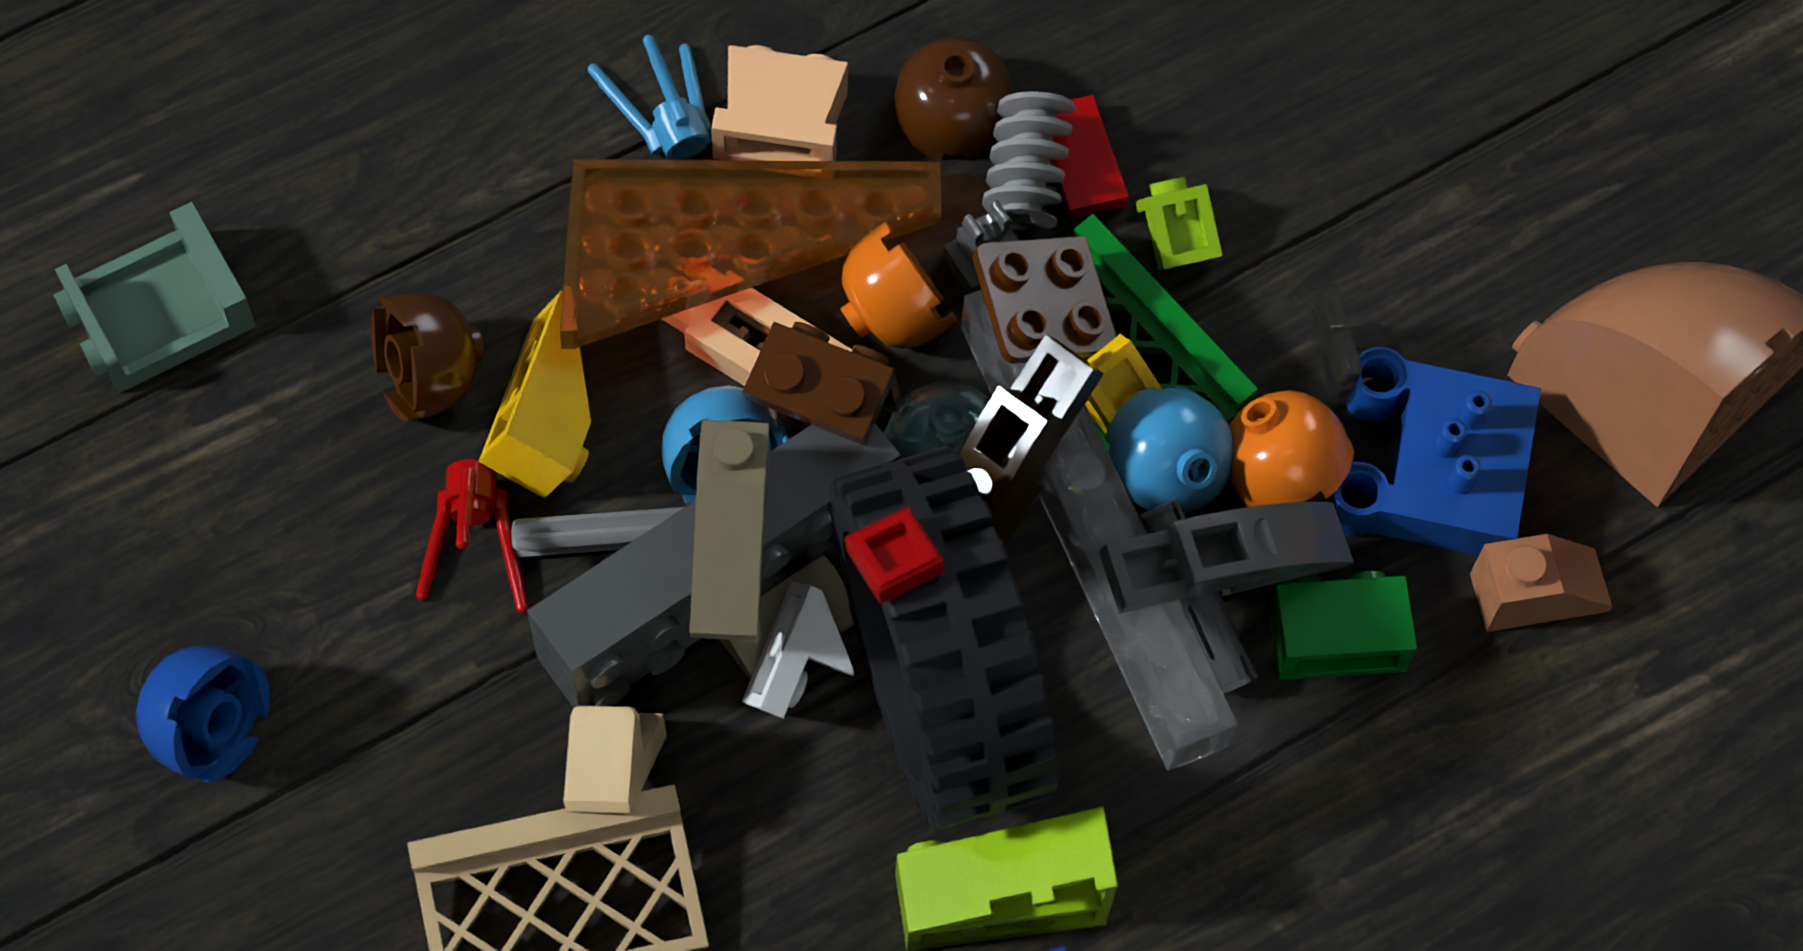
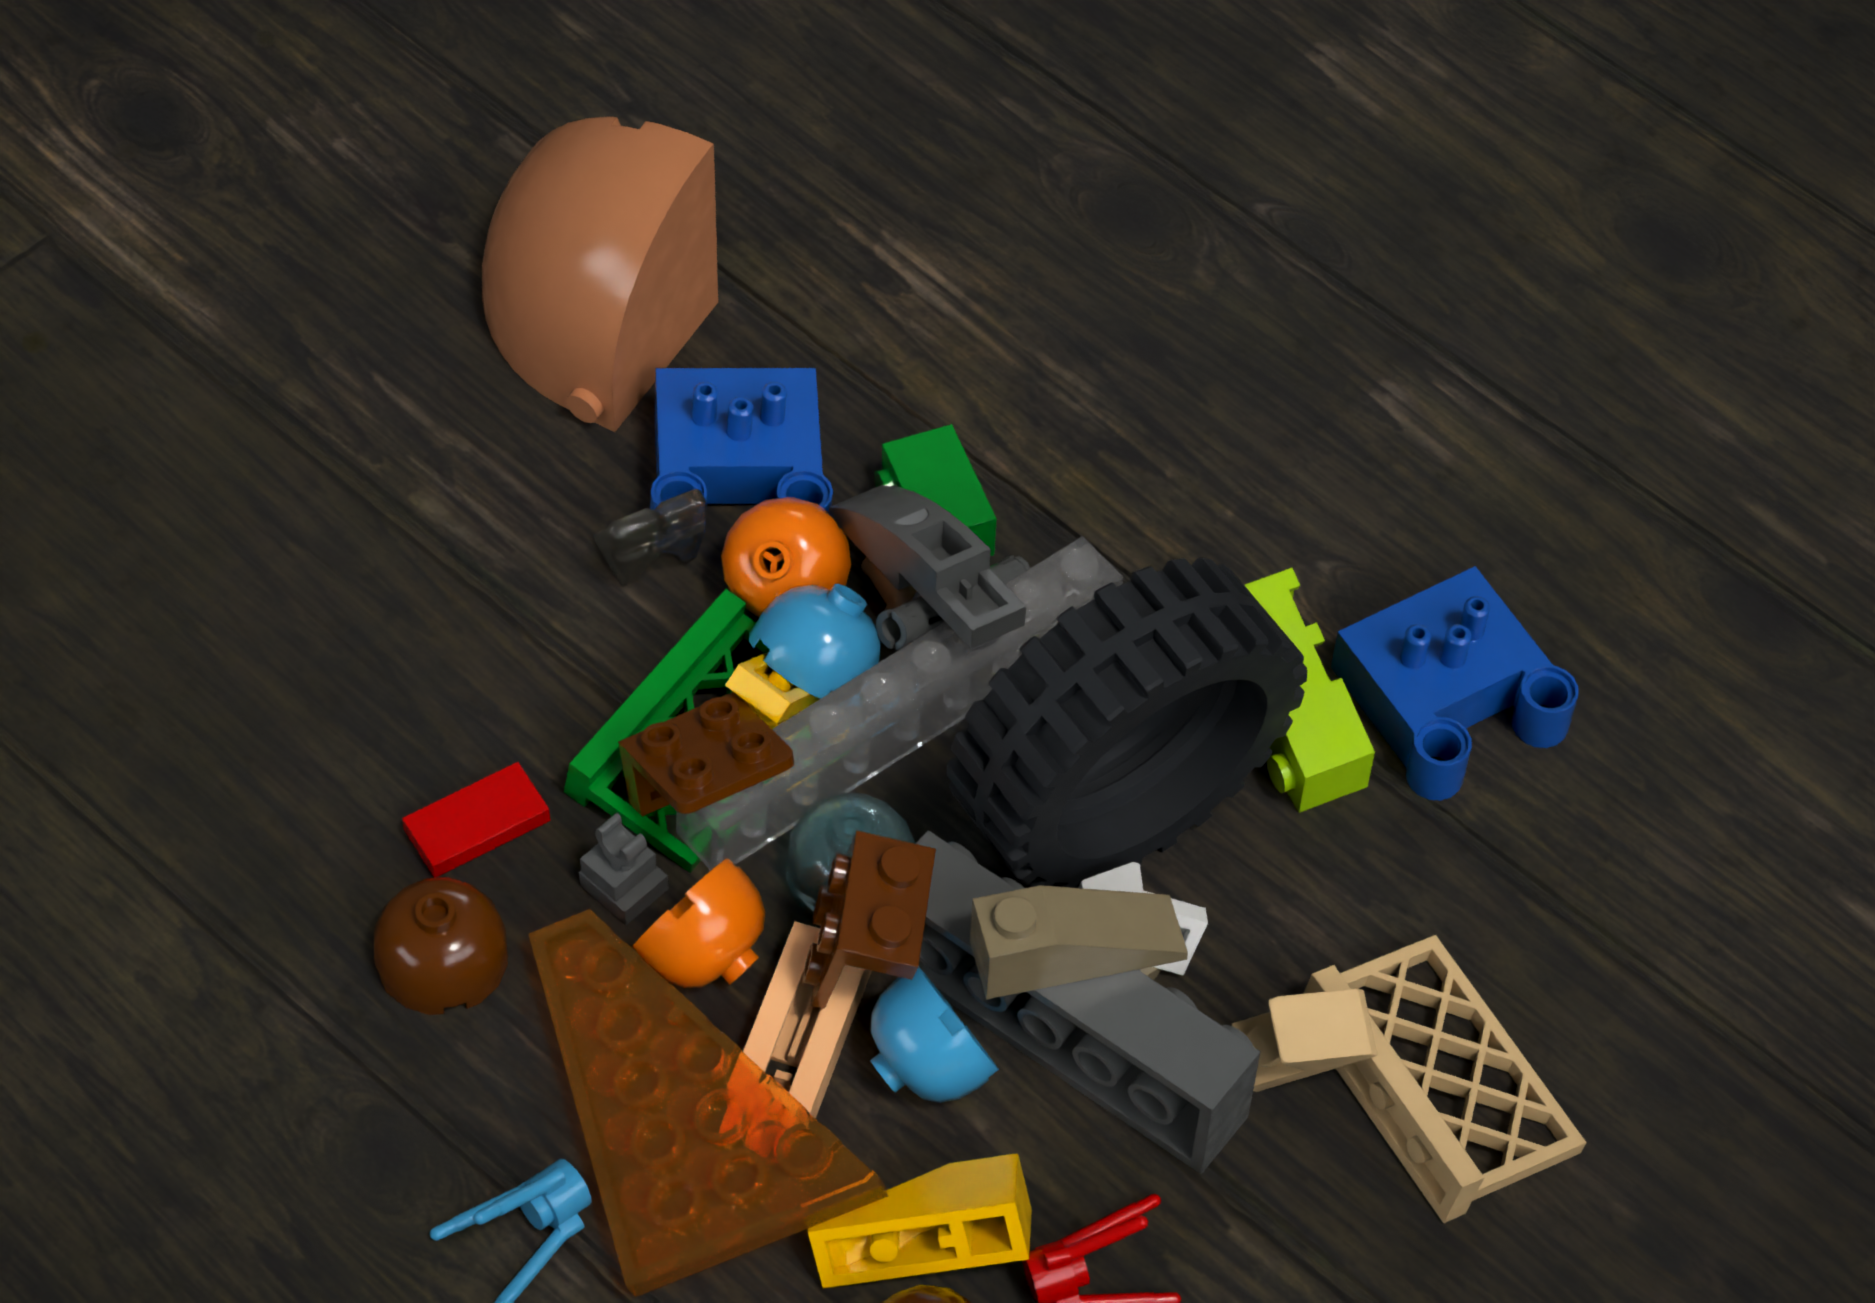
camera: 105 degrees left, 10 degrees down
light grey axle [511,507,685,557] -> none
light nougat hips [711,45,848,176] -> none
red tile [845,506,944,604] -> none
dark brown slope [960,335,1104,547] -> none
light grey piece [982,91,1076,229] -> none
lime bracket [1135,177,1223,271] -> none
nougat slope [1470,534,1612,632] -> none

